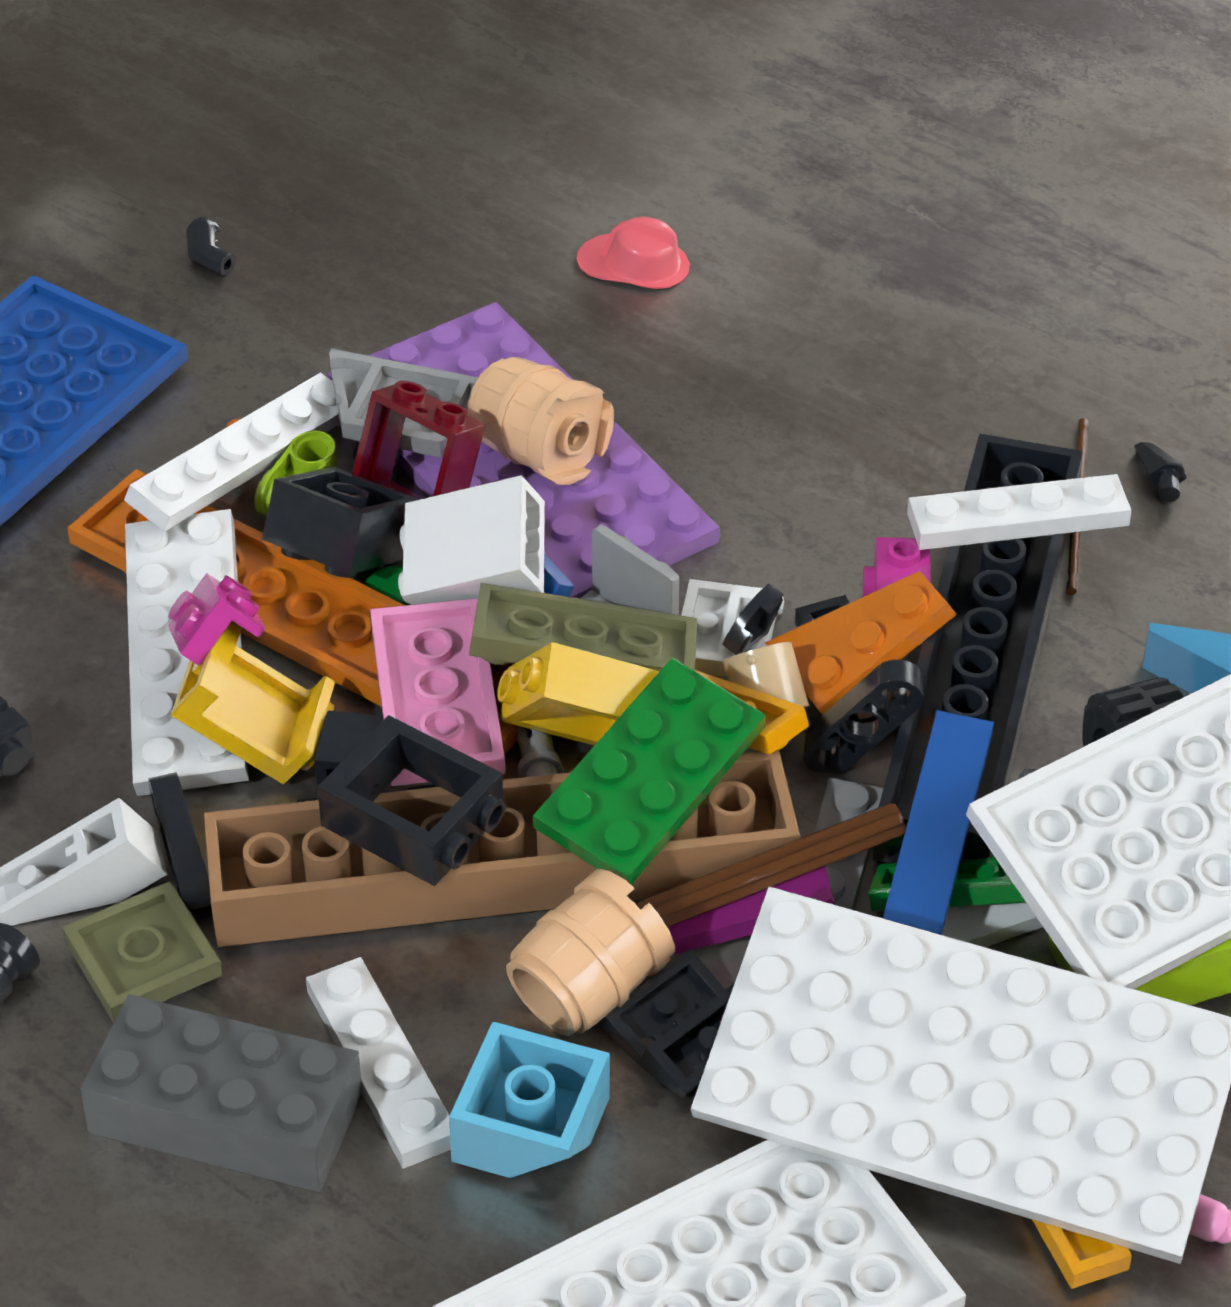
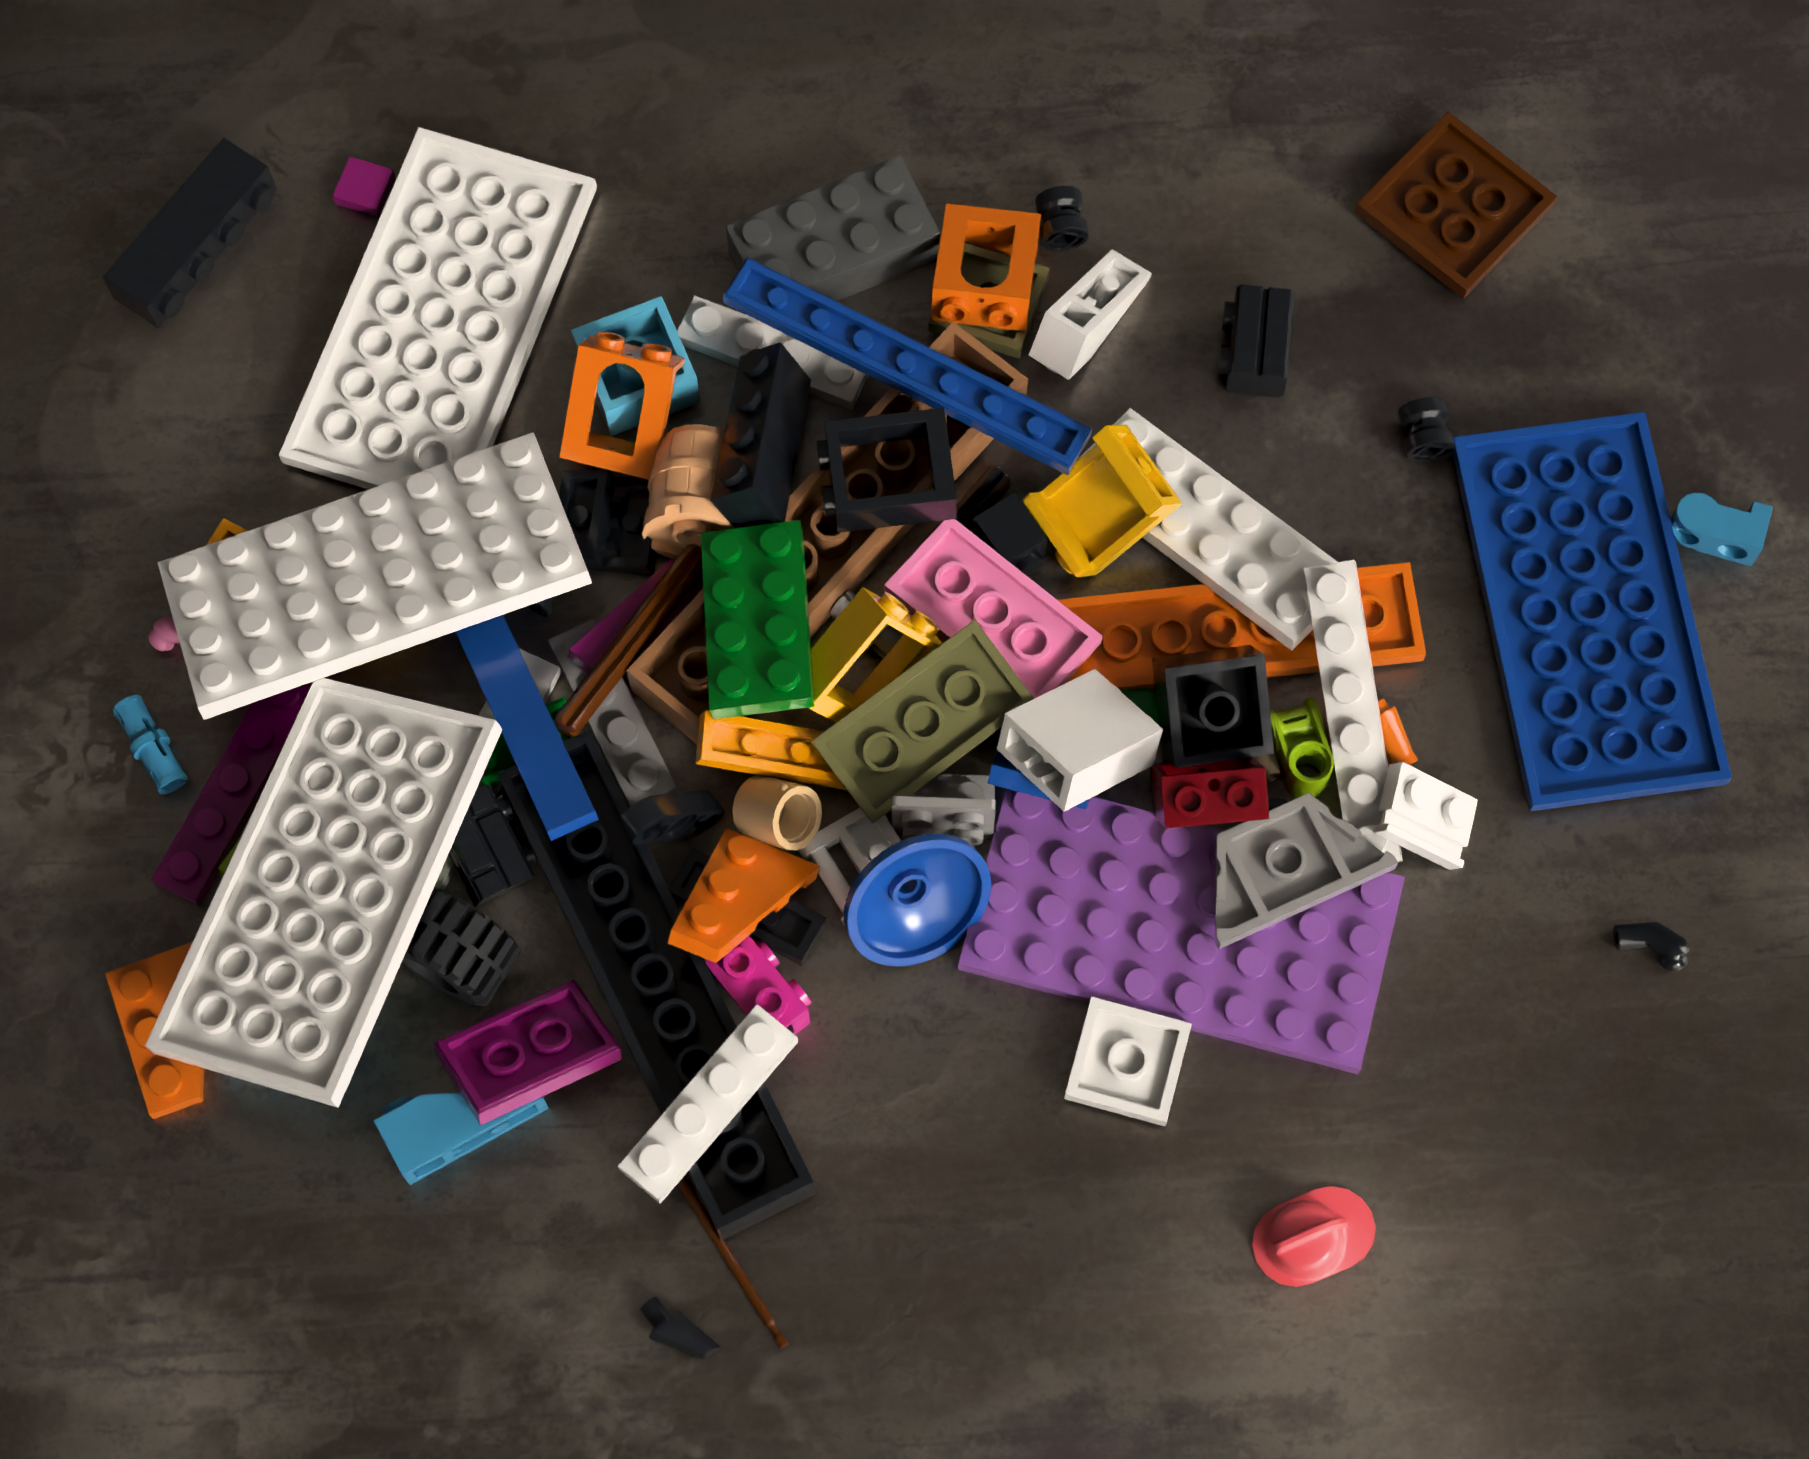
camera: 140 degrees right, 25 degrees up
black beam [148,772,211,911] -> none
dark pink bracket [168,573,265,666] -> none
light nougat piece [468,357,614,485] -> none
black tile [722,584,784,655] -> none
none -> magenta tile [434,979,622,1126]
none -> orange panel [559,332,685,479]
none -> black brick [710,342,811,528]
none -> blue tile [723,257,1092,475]
none -> blue dish [843,834,991,966]
none -> orange panel [931,203,1041,331]
none -> white plate [1064,996,1192,1126]
none -> white plate [1373,762,1478,870]

